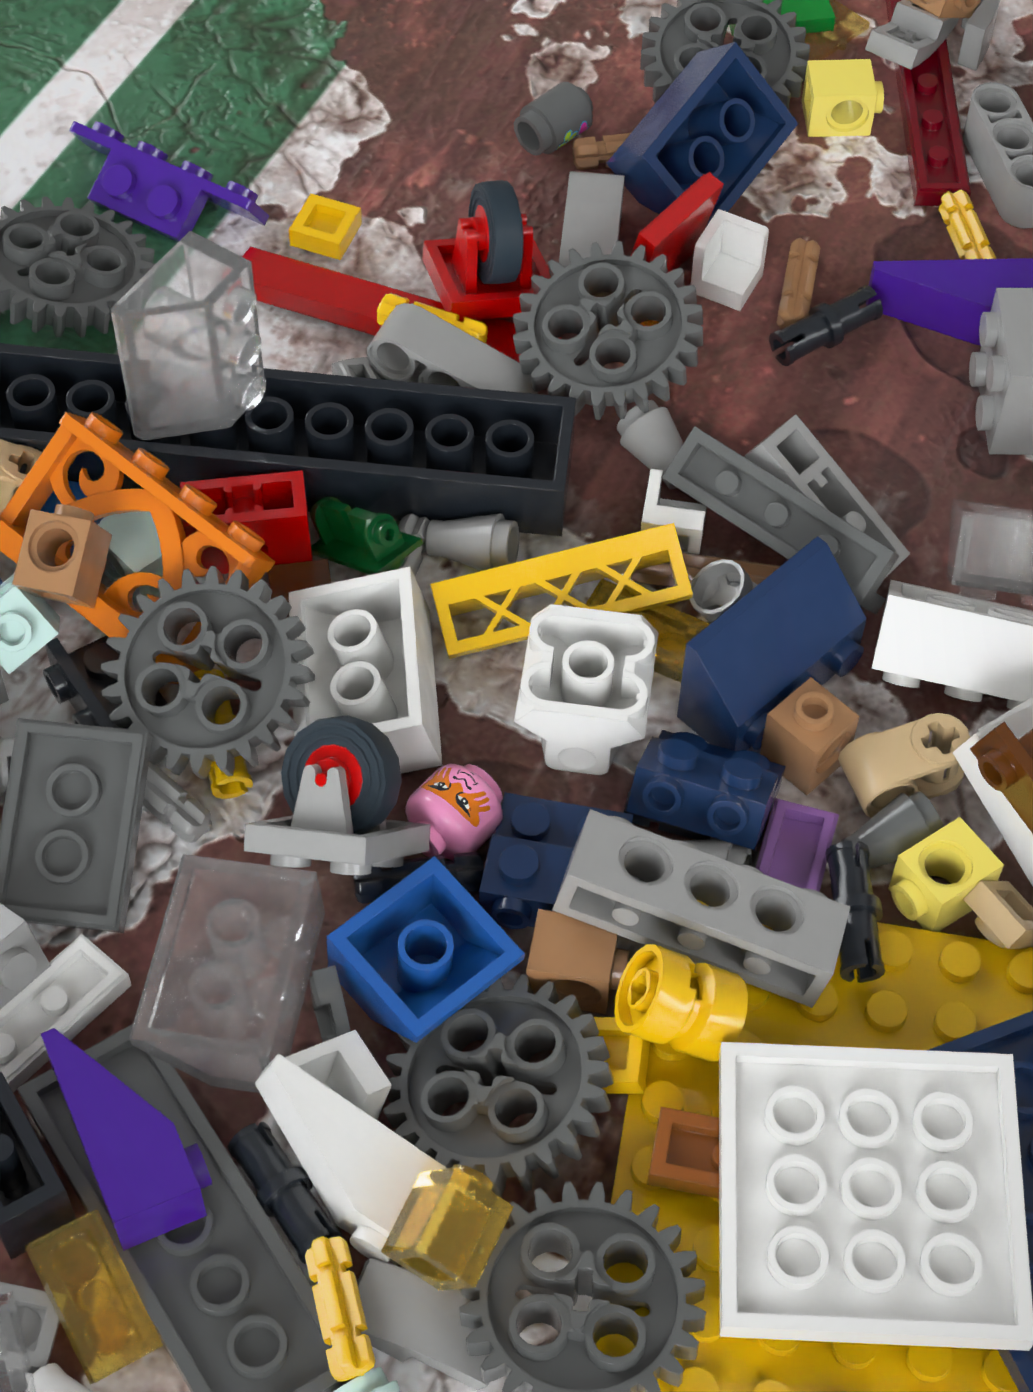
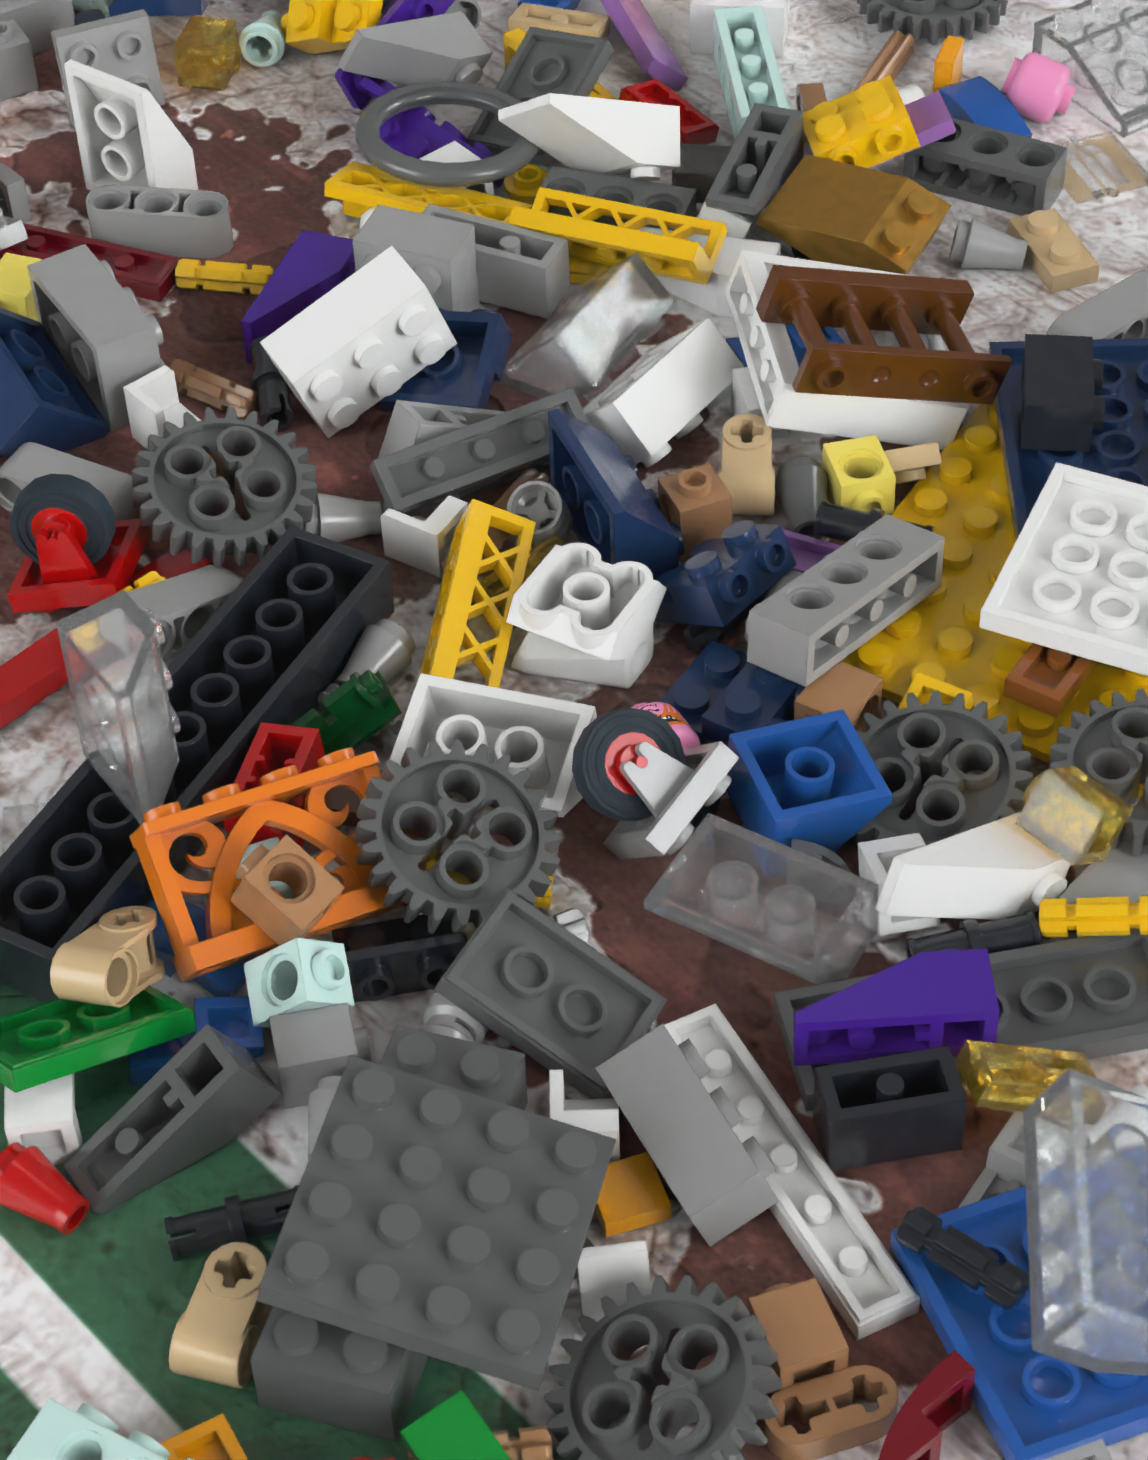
camera: 65 degrees left, 10 degrees down
yellow wheel [614,944,748,1062] -> none
red tile [630,172,724,299] -> none
none -> light grey brick [27,244,165,432]
none -> white brick [260,246,457,438]
none -> dark blue plate [378,307,512,412]

